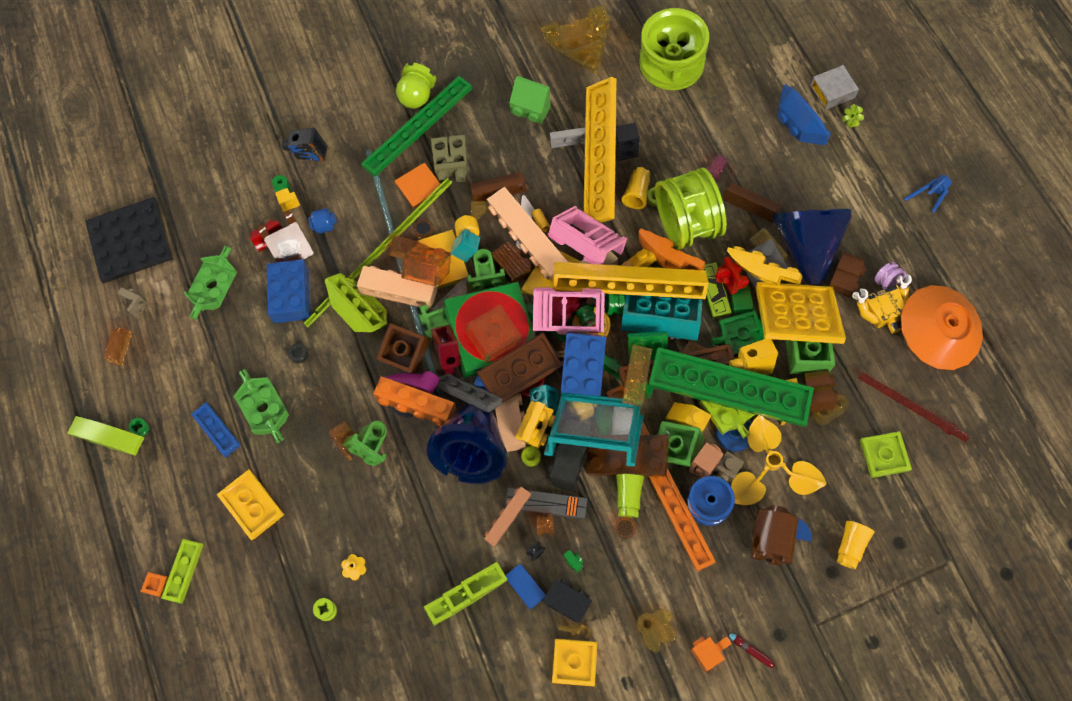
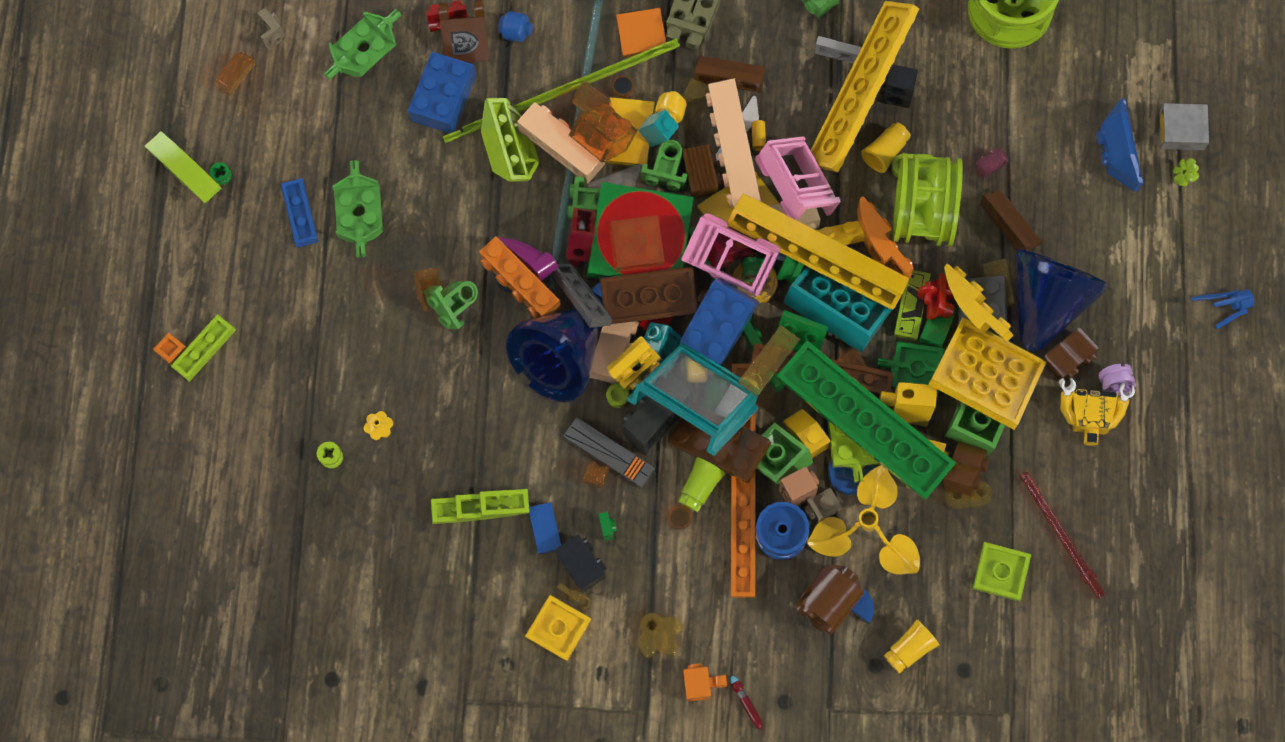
camera: 25 degrees right, 5 degrees up
yellow tile [217,469,285,541] -> none
pearl dark grey tile [288,344,309,364] -> none
reddish brown brick [376,323,431,374] -> none
nougat piece [484,487,532,547] -> none
black bush [526,541,546,561] -> none
orange dish [901,285,983,370] -> none

